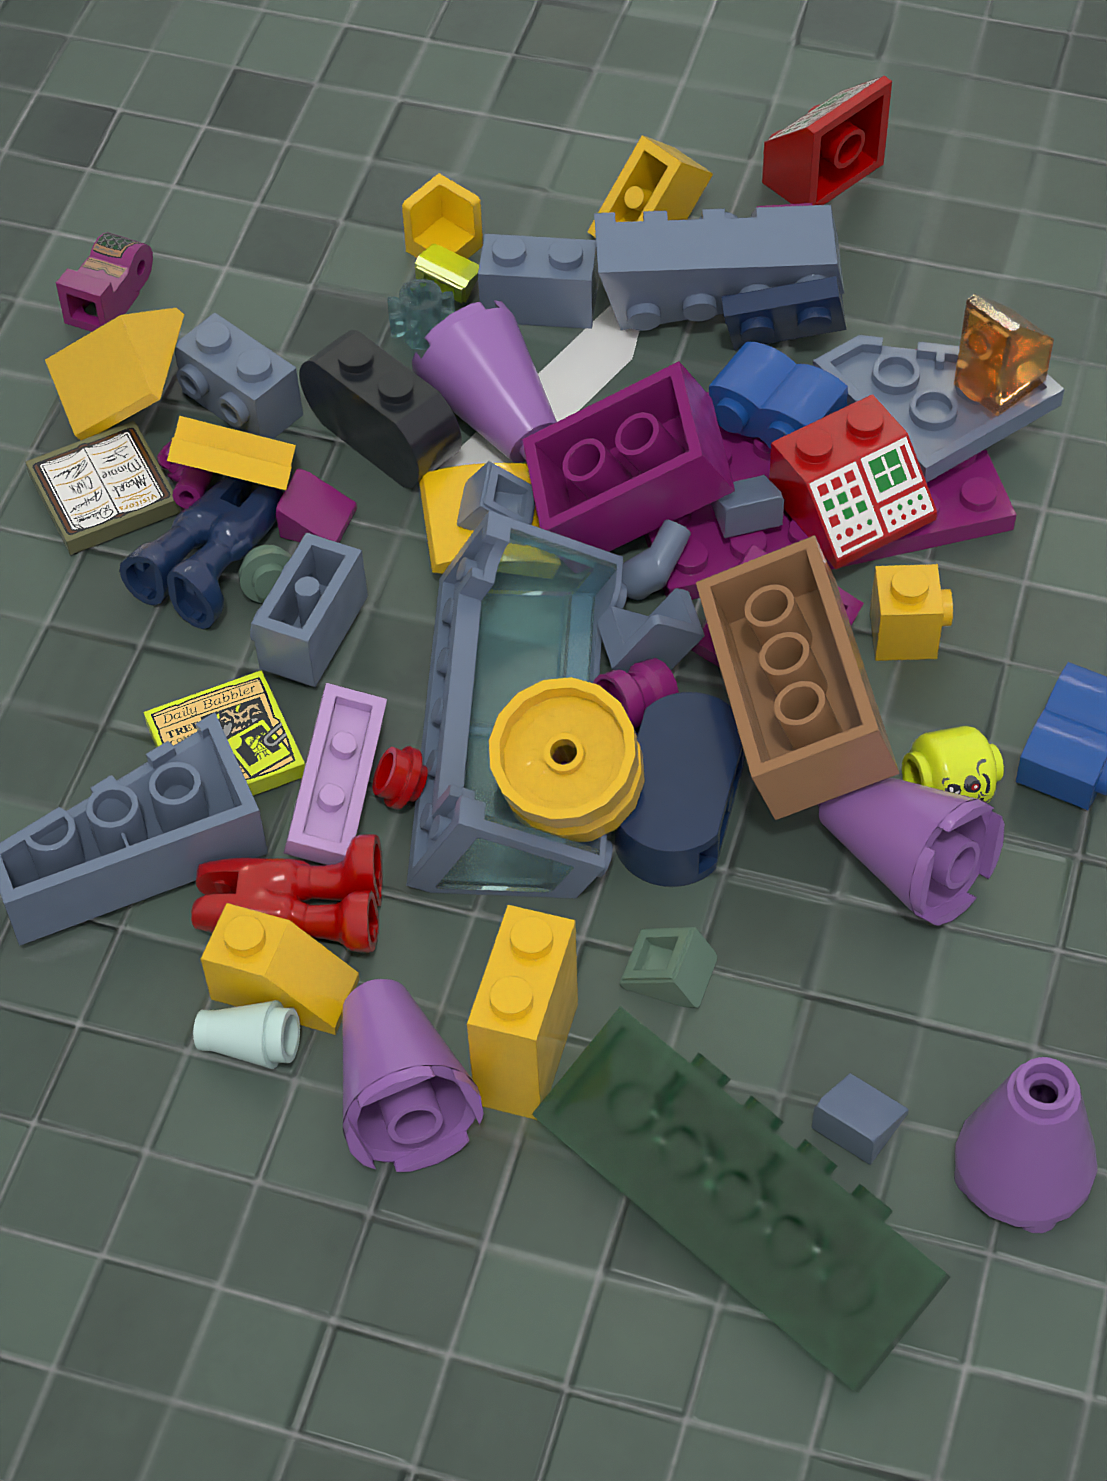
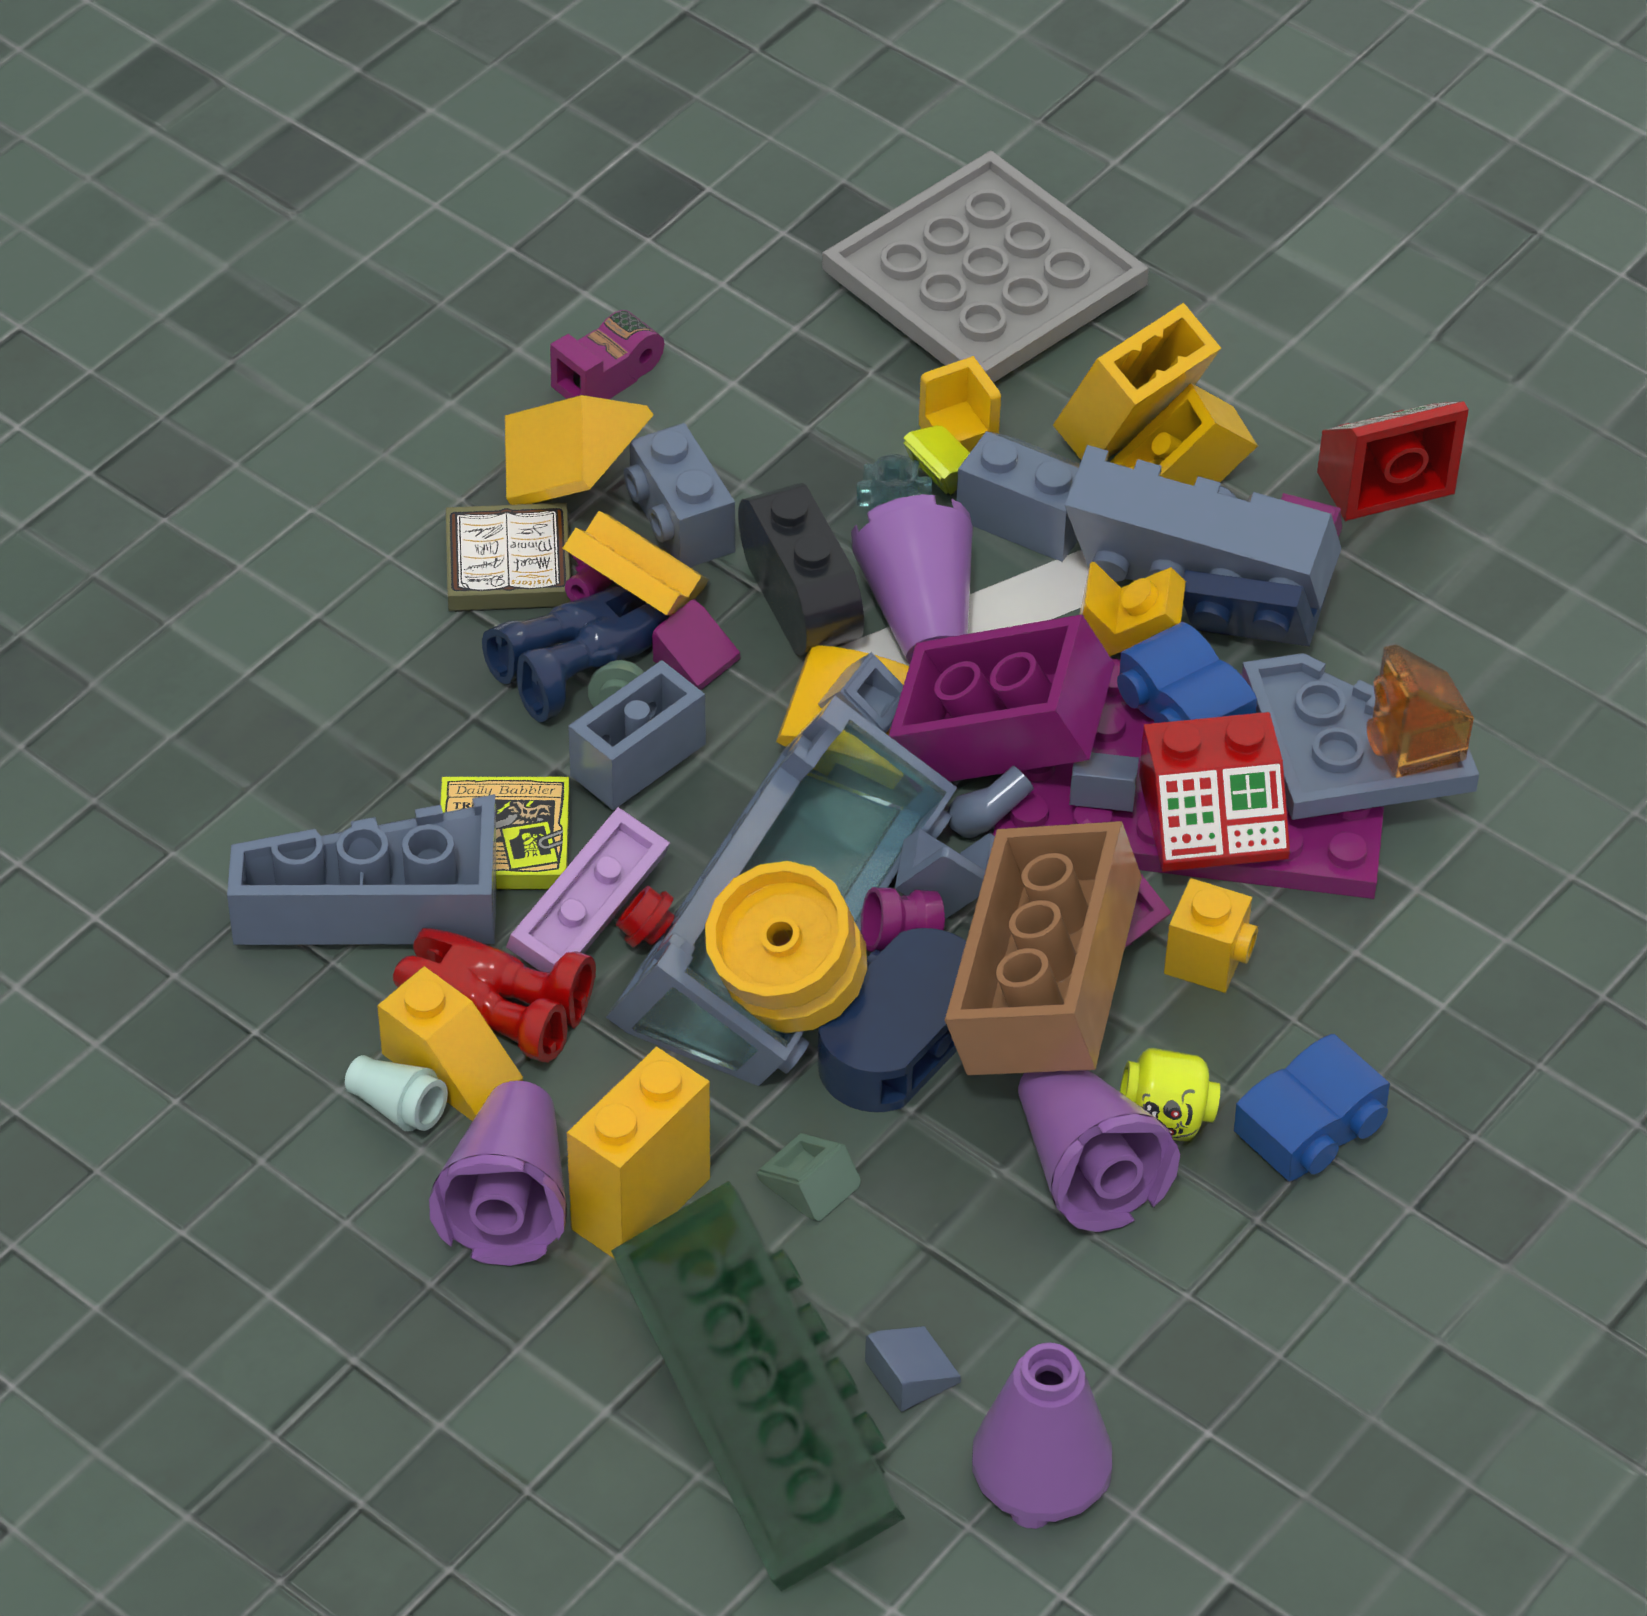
camera: 20 degrees right, 5 degrees down
none -> light grey plate [822,150,1149,383]
none -> yellow brick [1053,302,1221,460]
none -> yellow slope [1079,562,1186,656]

